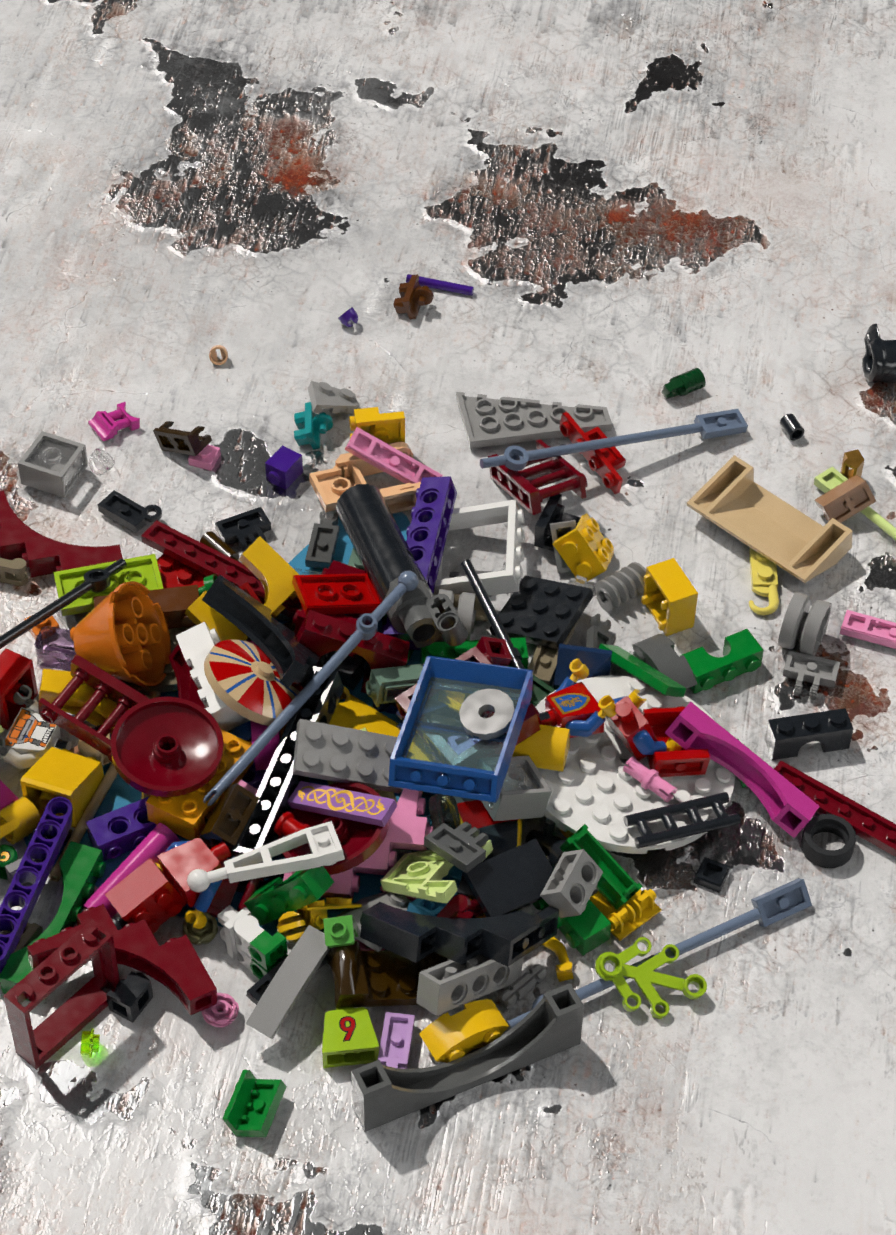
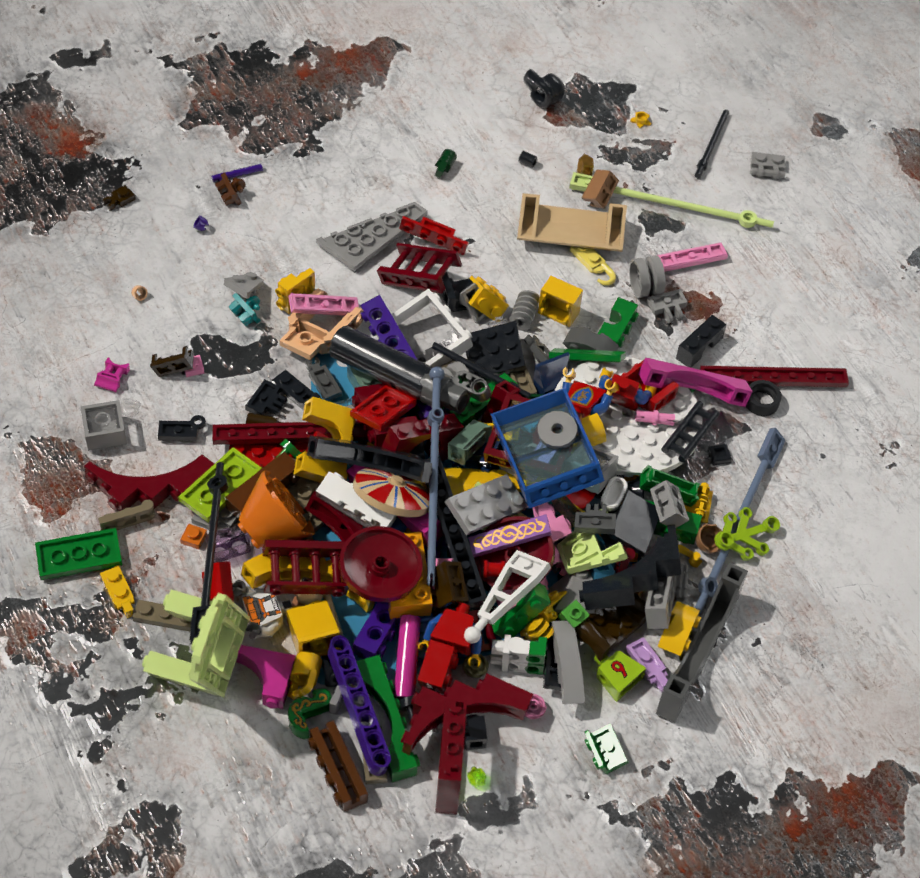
camera: 40 degrees left, 5 degrees up
dark purple brick [265,445,303,490] -> none
sand blue bar [480,409,748,471] -> none
none -> dark brown plate [102,185,136,211]
none -> black plate [272,369,321,410]
none -> white tile [600,477,628,512]
none -> medium nougat hair [695,523,724,554]

